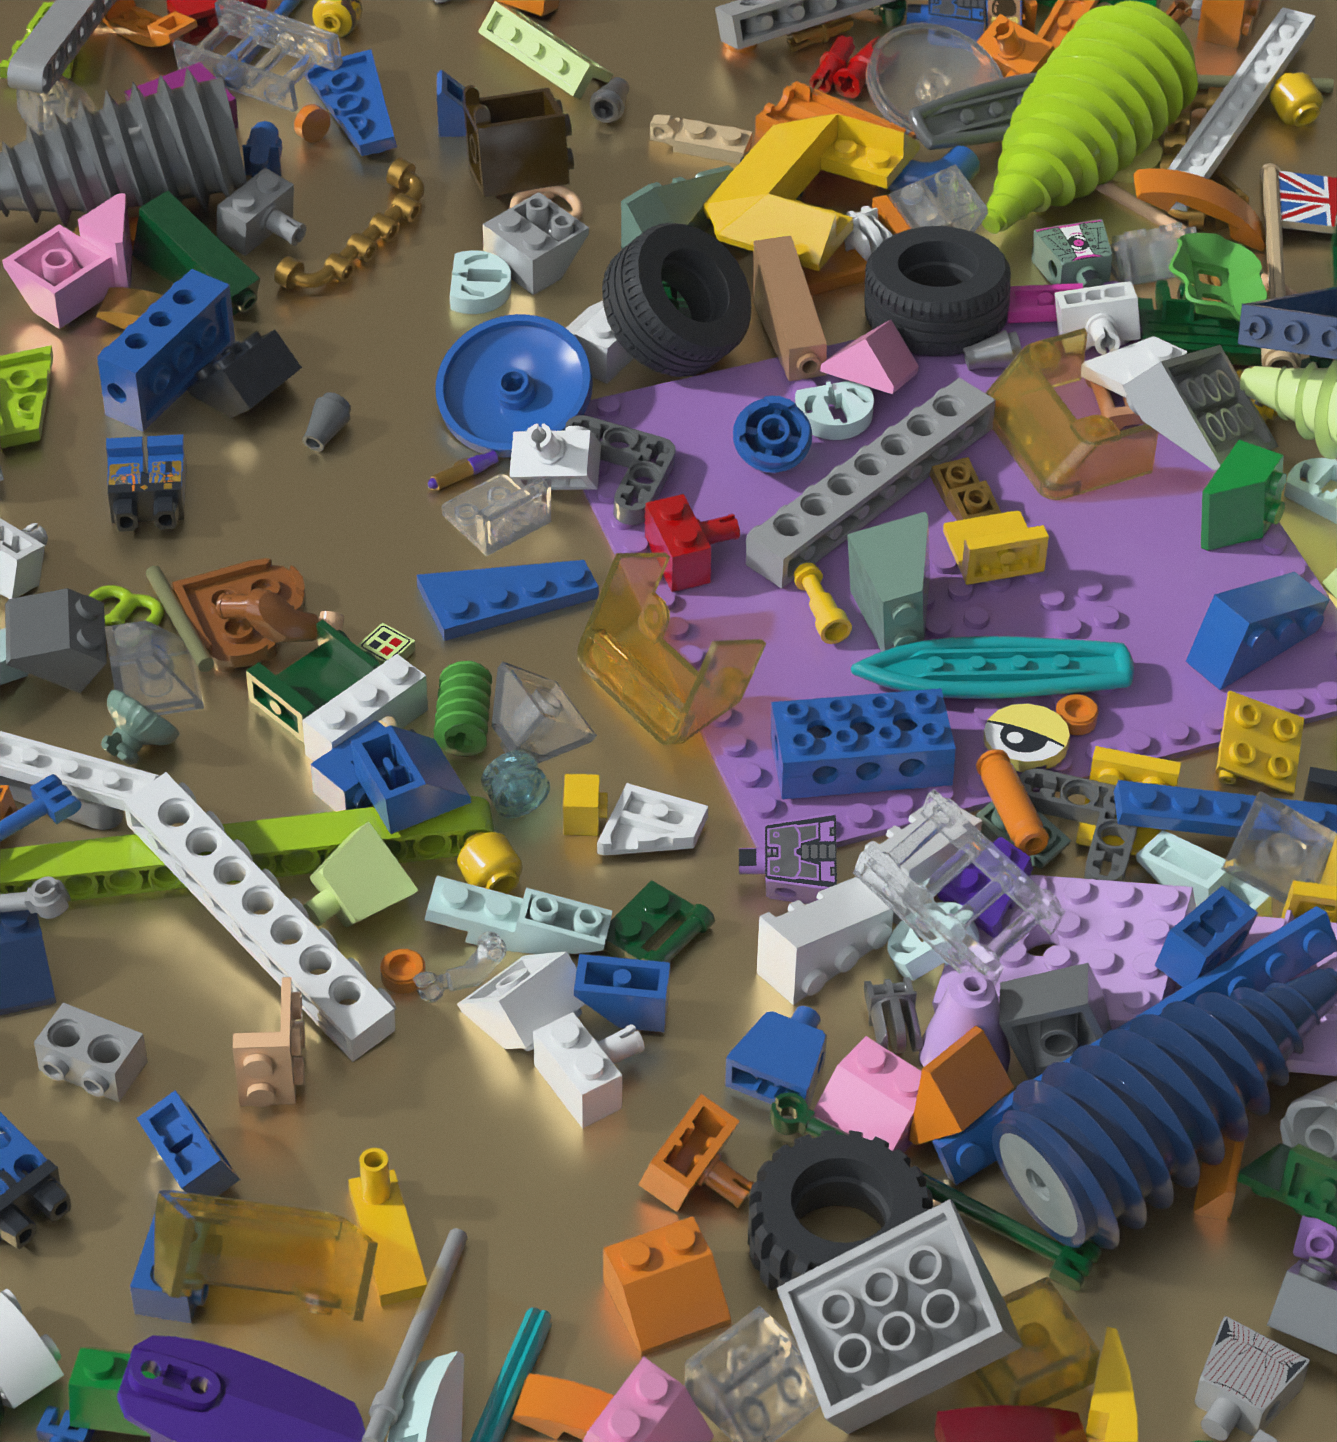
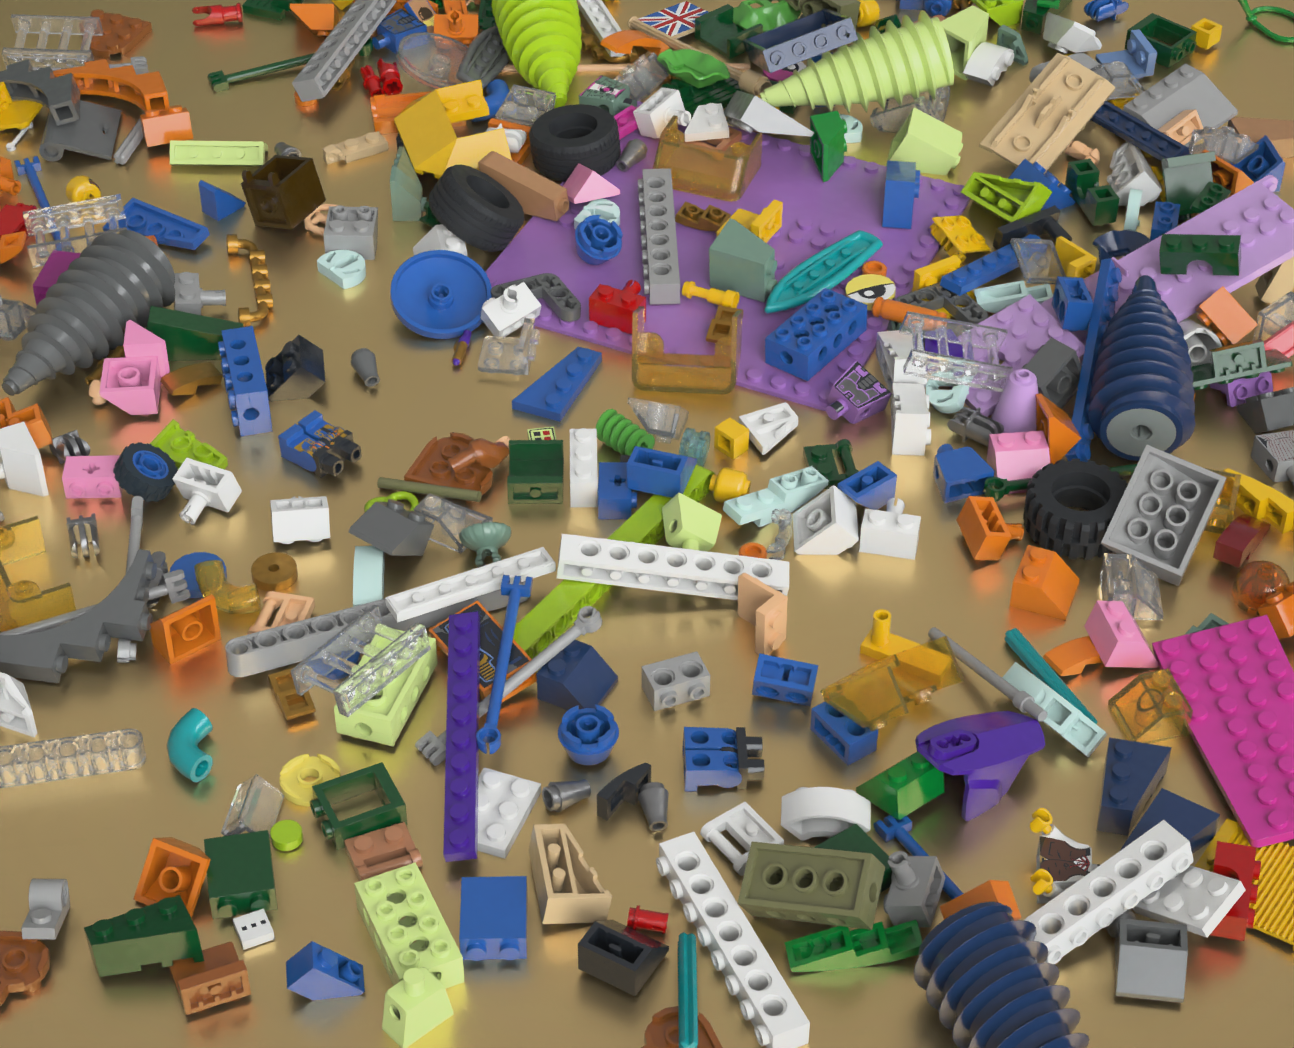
camera: 45 degrees left, 5 degrees down
none -> pearl gold slope [706,305,743,346]

